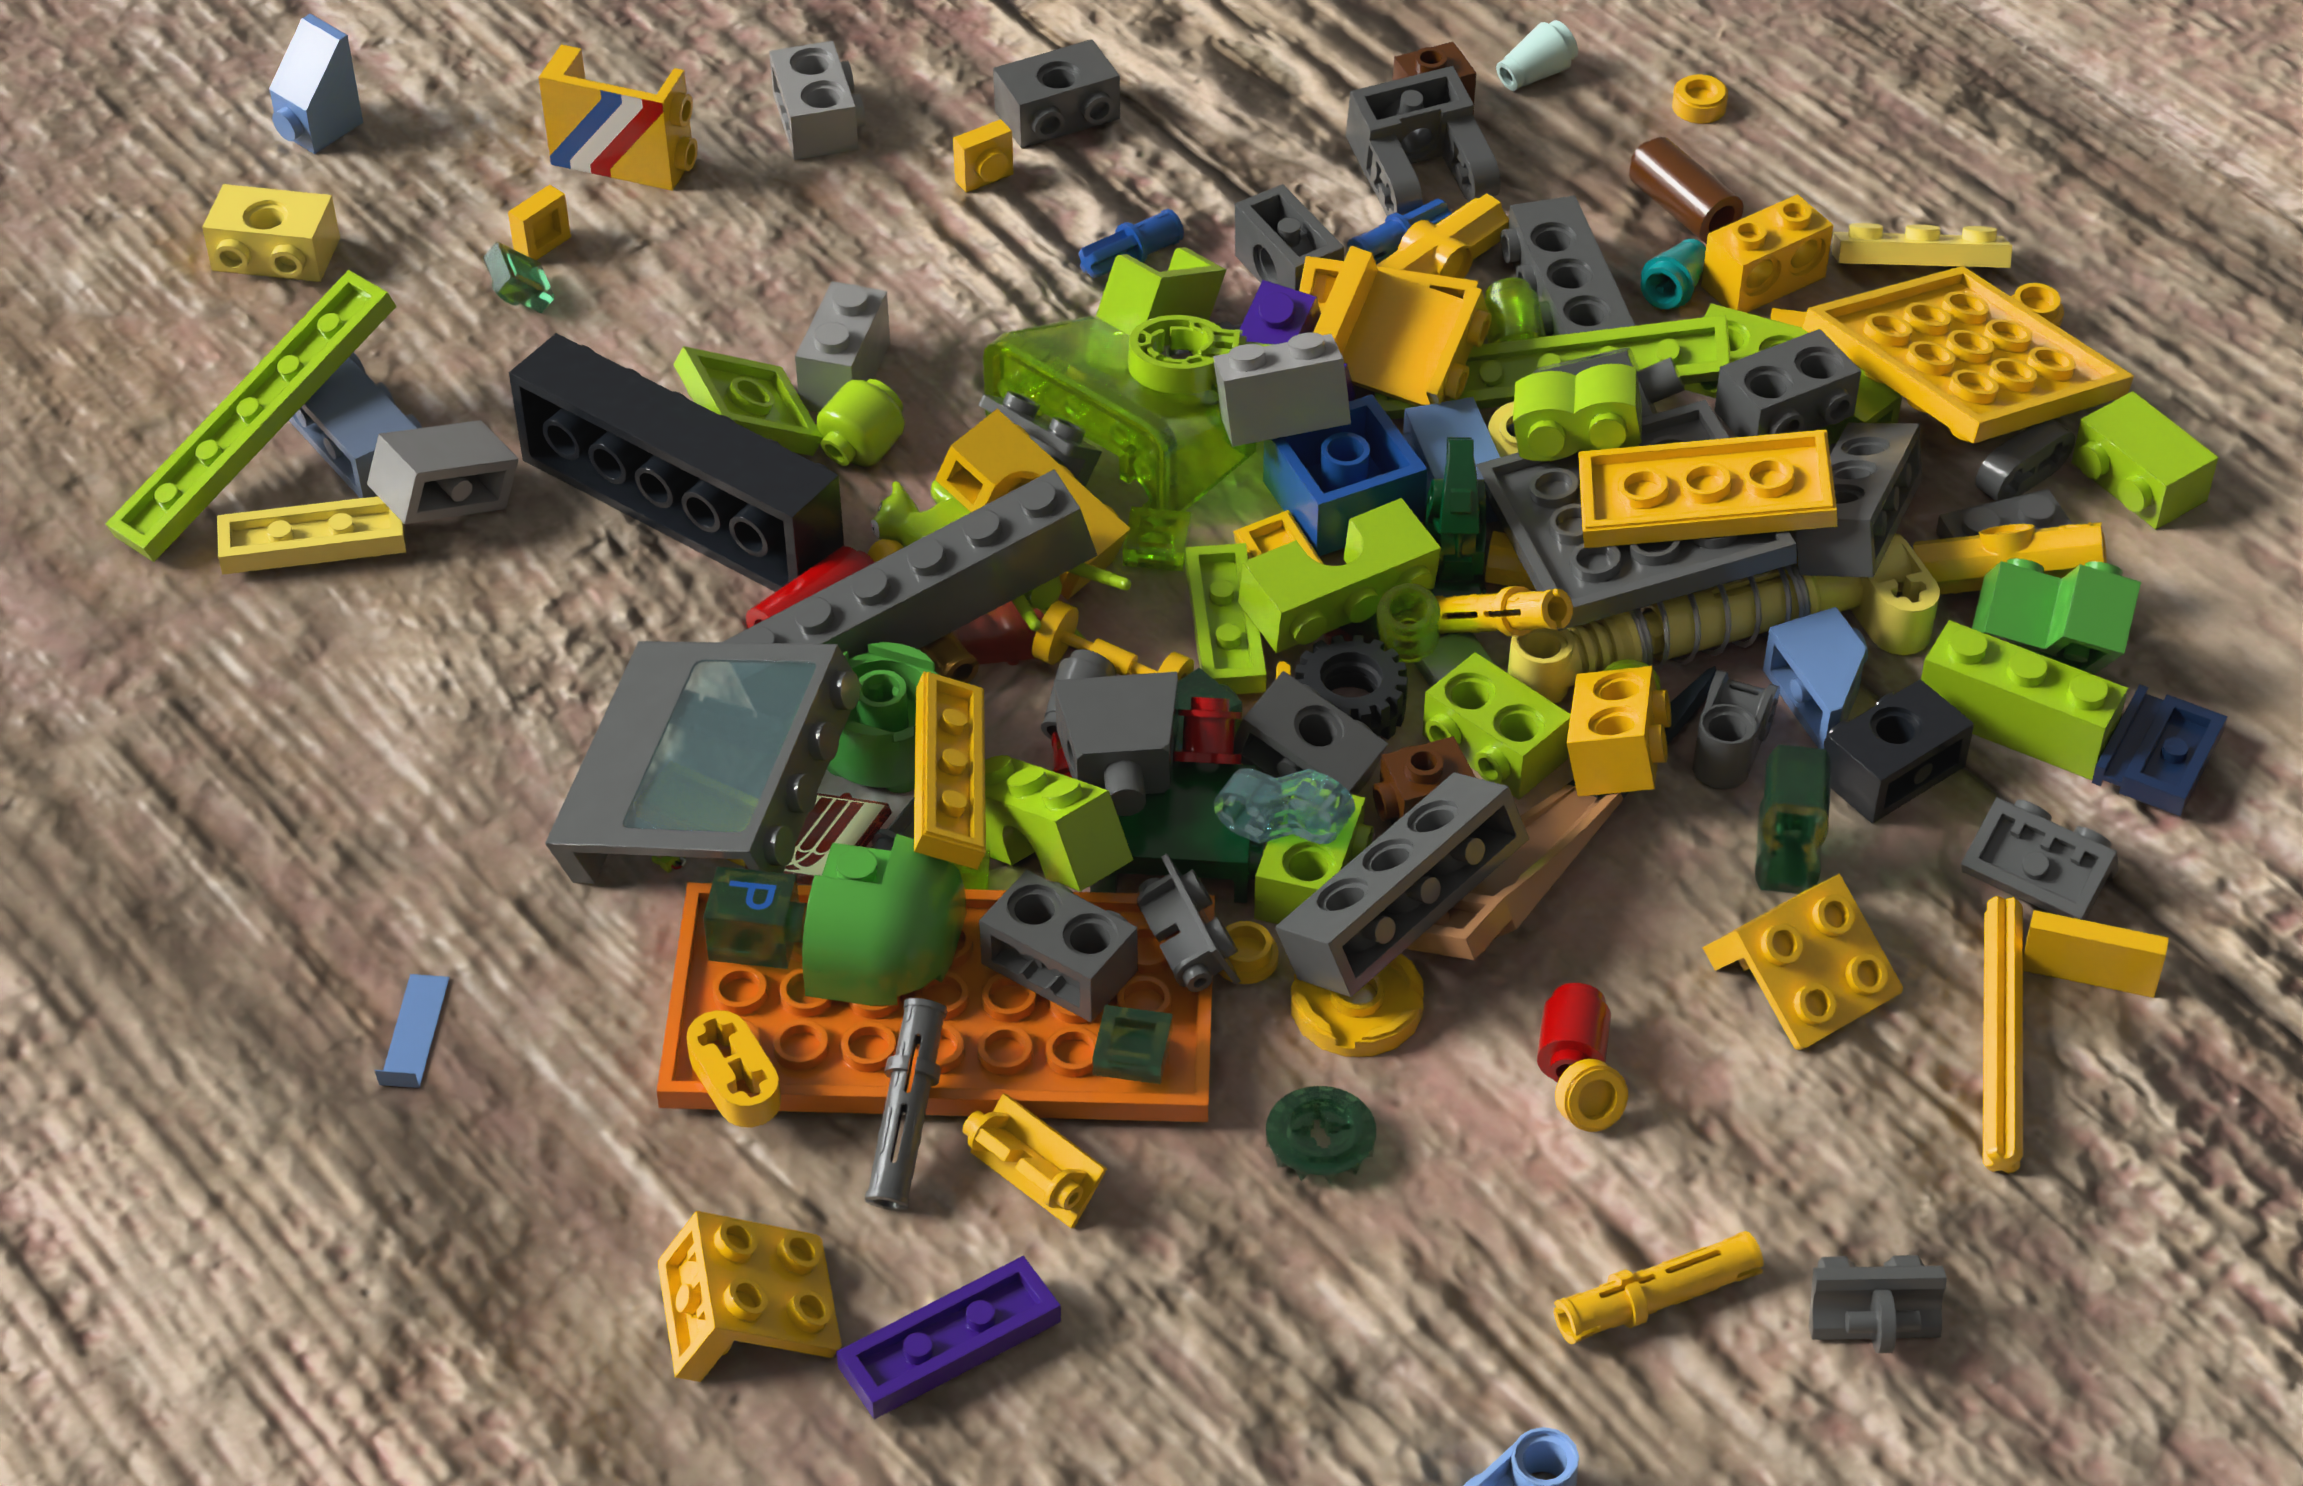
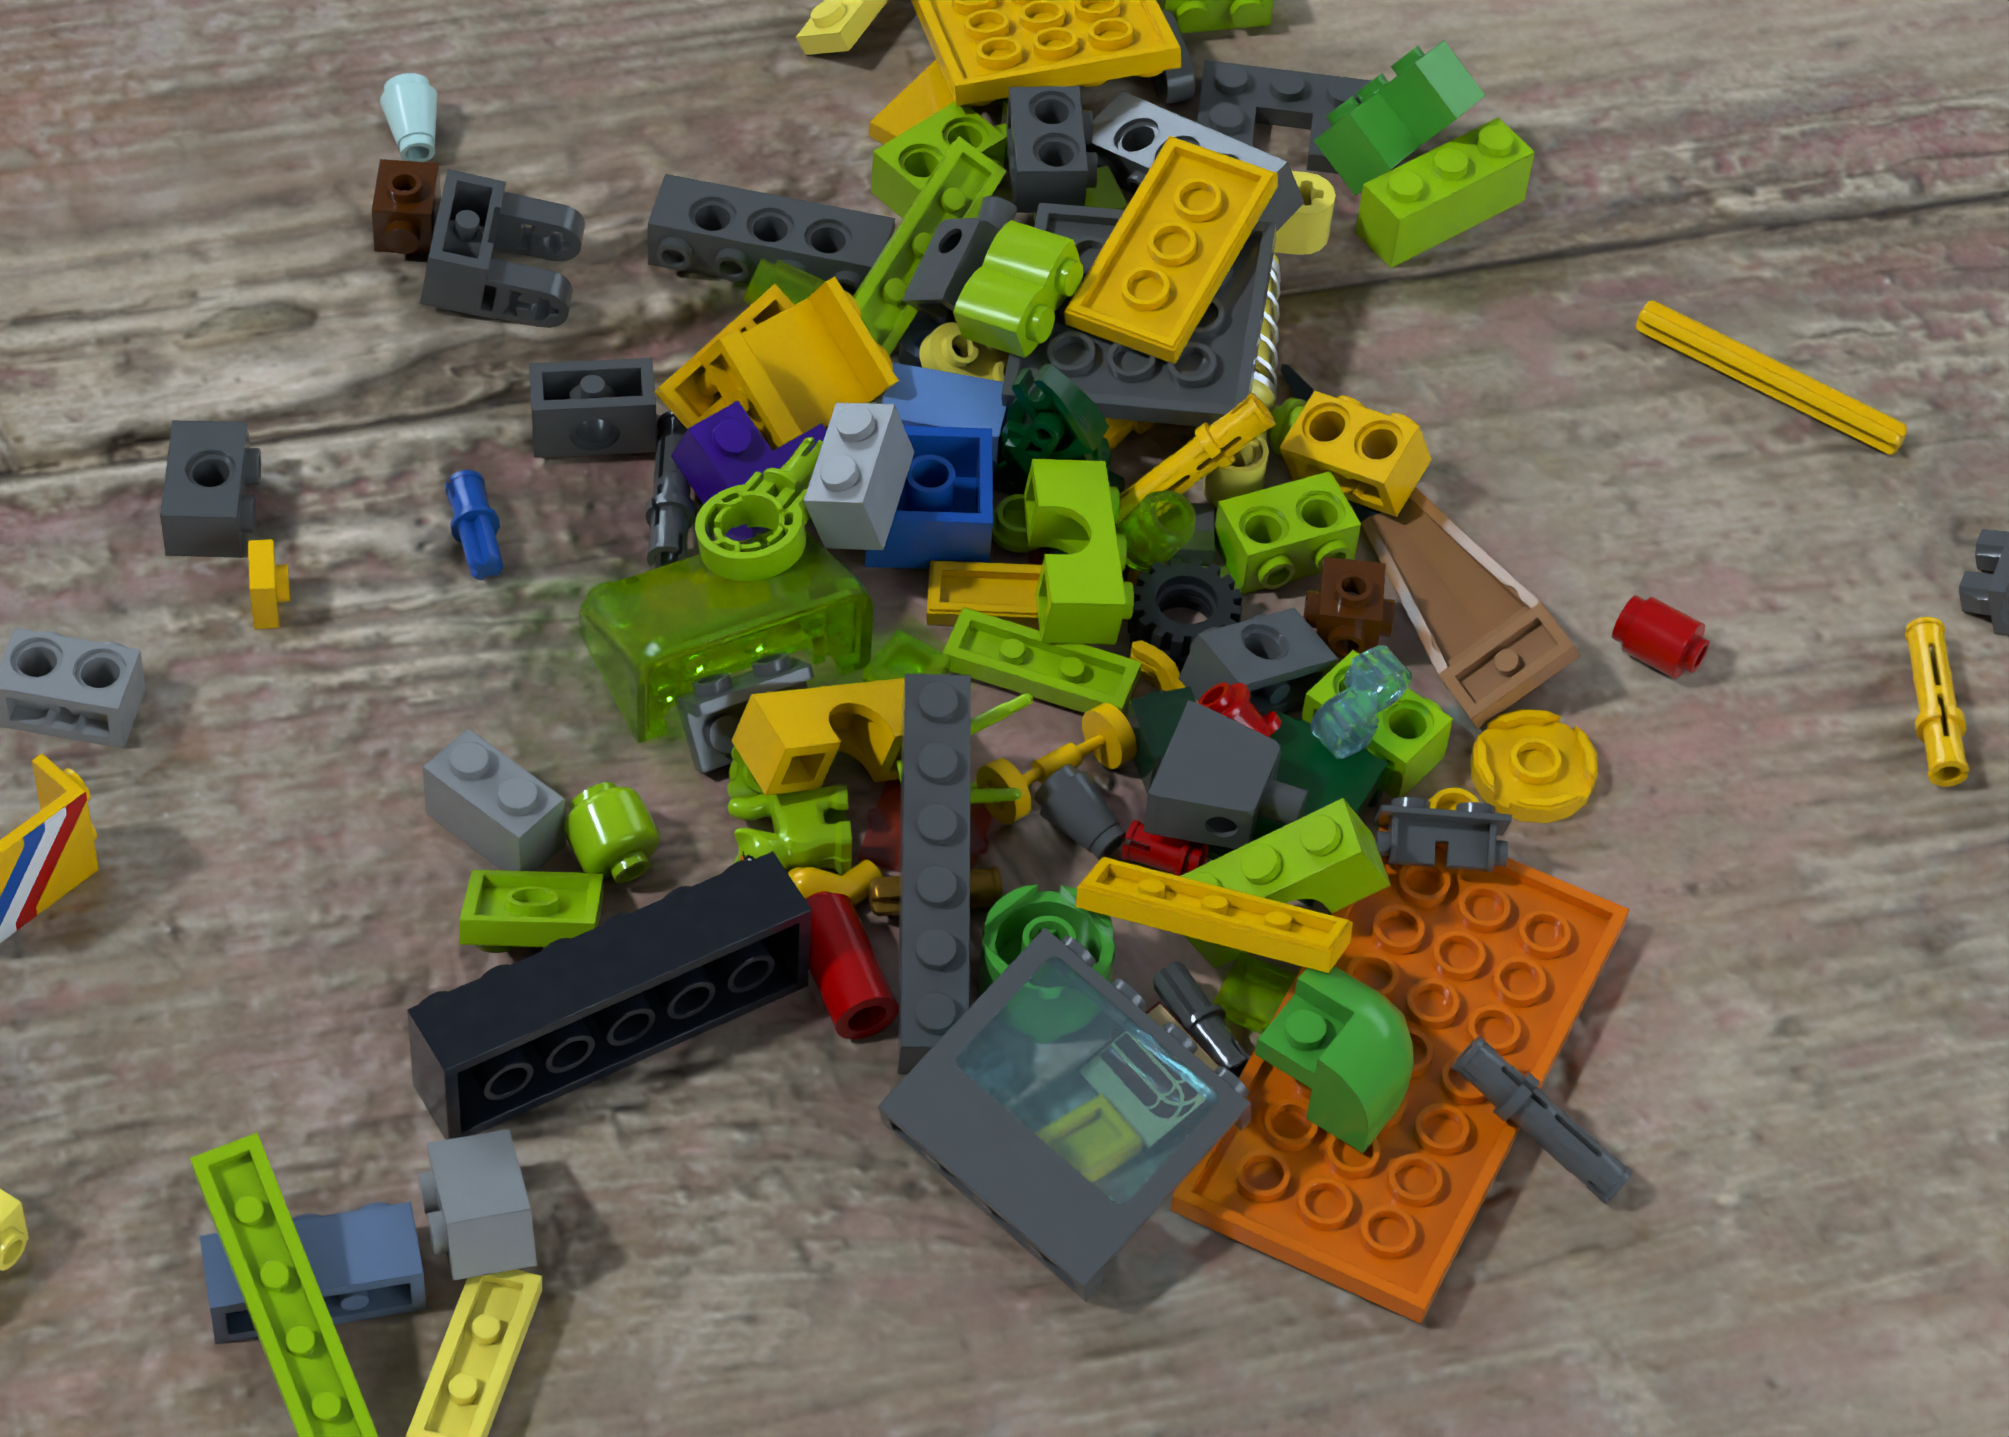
camera: 70 degrees left, 5 degrees up
clear green plate [483,242,555,314] -> none
yellow plate [508,184,571,265] -> none
yellow bracket [658,1211,842,1382] -> none
yellow beam [686,1010,781,1128] -> none
clear green brick [703,866,808,969] -> none
dark purple plate [836,1255,1061,1419] -> none
yellow hinge [962,1094,1107,1228] -> none
dark grey brick [979,869,1138,1023] -> none
clear green plate [1092,1005,1173,1084] -> none
lime panel [1095,247,1226,336] -> none
clear green gear [1266,1086,1377,1184] -> none
dark grey brick [1275,772,1529,997] -> none
blue axle [1347,199,1452,265] -> none
yellow piece [1377,193,1509,279] -> none
yellow tile [1555,1059,1628,1132] -> none
reddish brown brick [1629,137,1744,244] -> none
teal cone [1640,239,1706,309] -> none
yellow tile [1672,74,1728,124] -> none
dark grey piece [1692,670,1780,789] -> none
yellow brick [1701,194,1834,313] -> none
yellow bracket [1702,873,1903,1050] -> none
clear green brick [1755,744,1832,894] -> none
medium blue slope [1763,607,1868,755] -> none
black brick [1819,679,1974,824] -> none
yellow piece [1913,522,2107,594] -> none
dark grey bracket [1961,797,2119,920] -> none
yellow tile [2023,910,2169,998] -> none
dark blue plate [2092,684,2228,817] -> none

